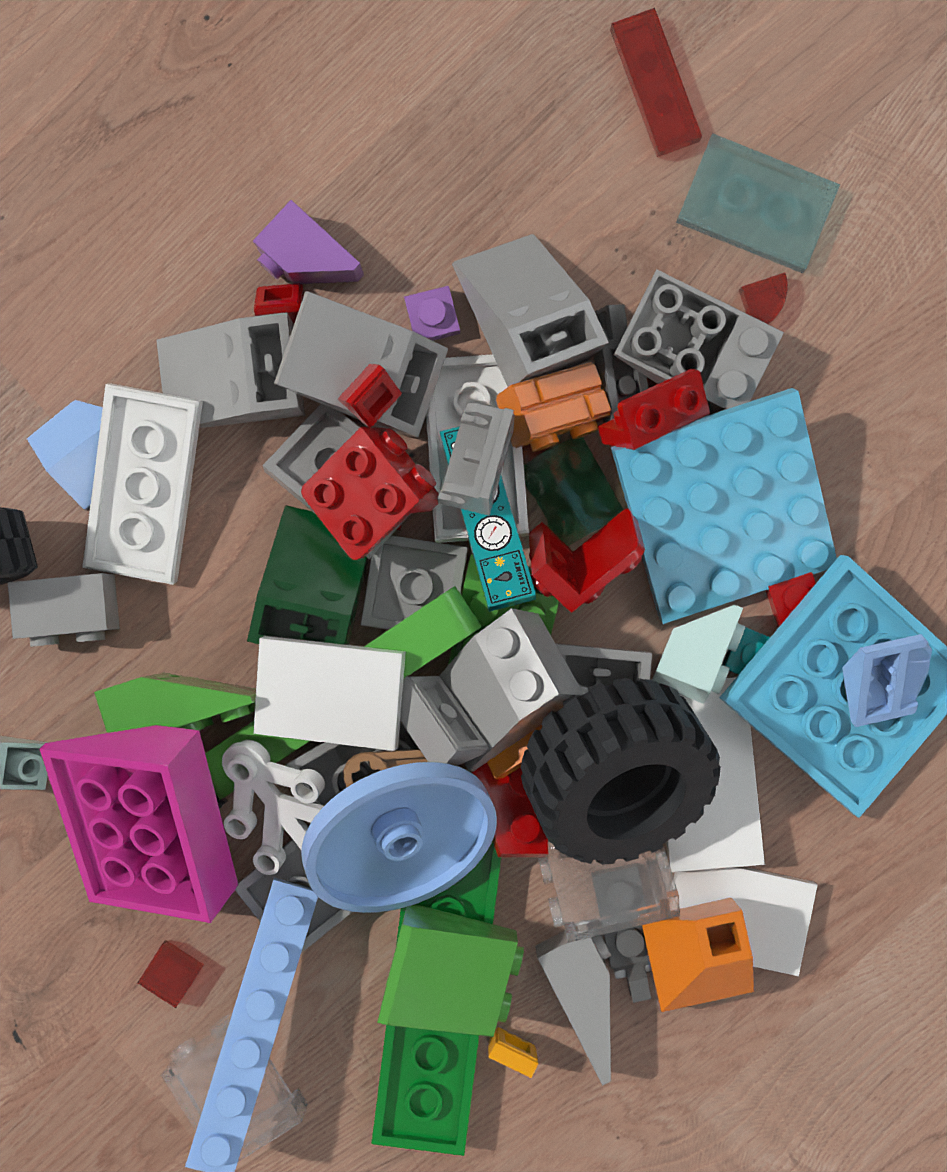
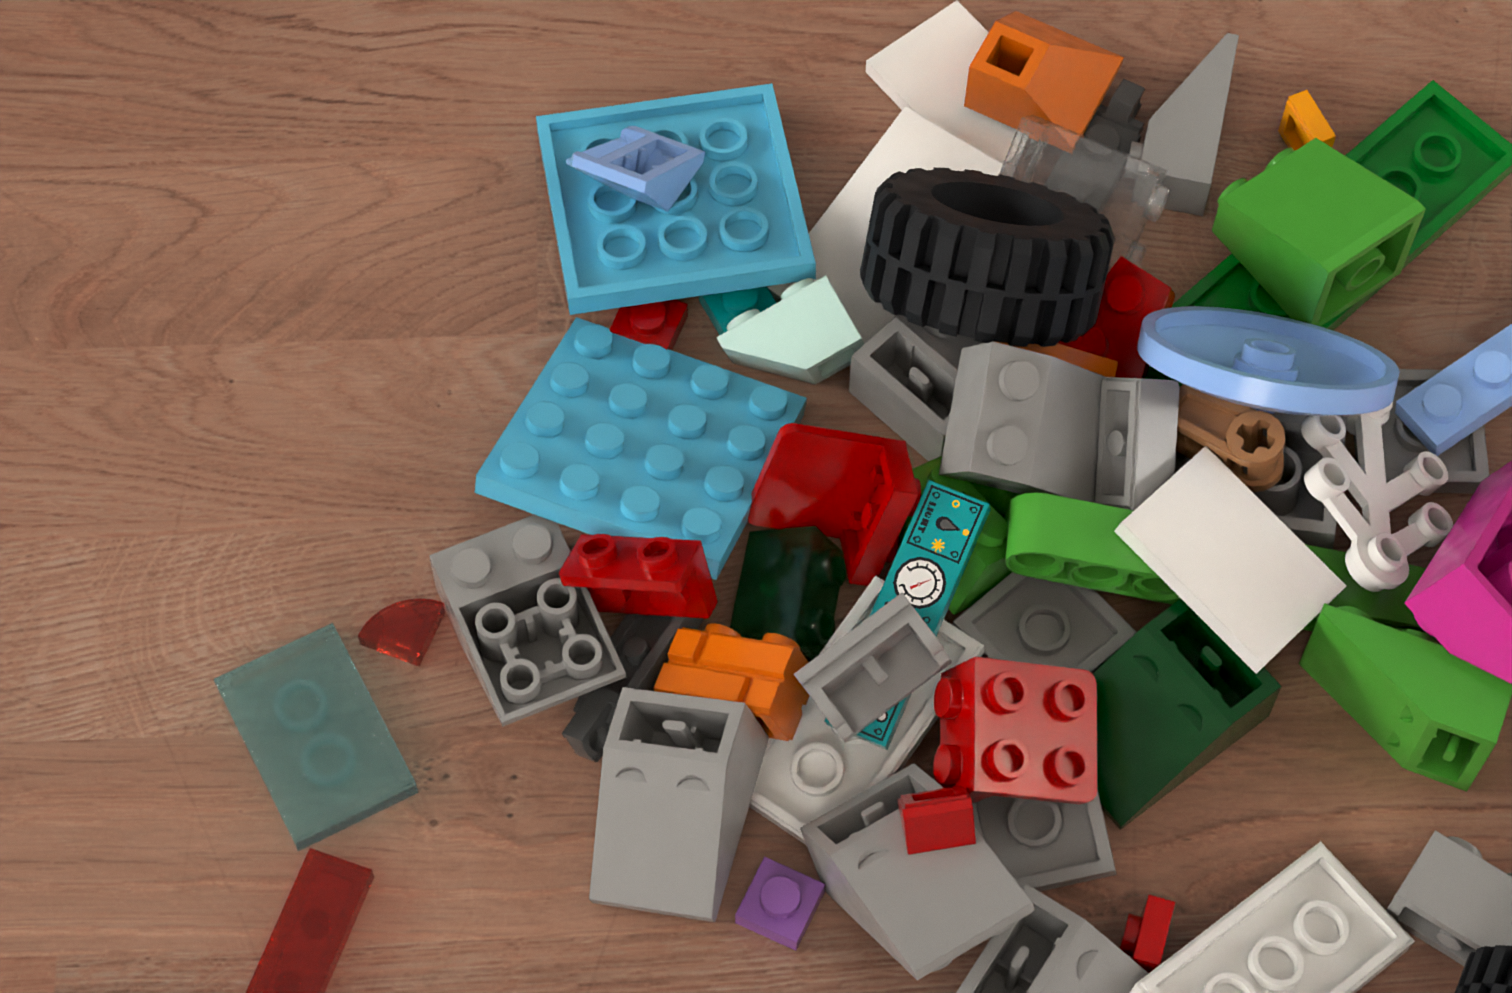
camera: 140 degrees left, 25 degrees down
none -> red plate [1119,895,1175,973]

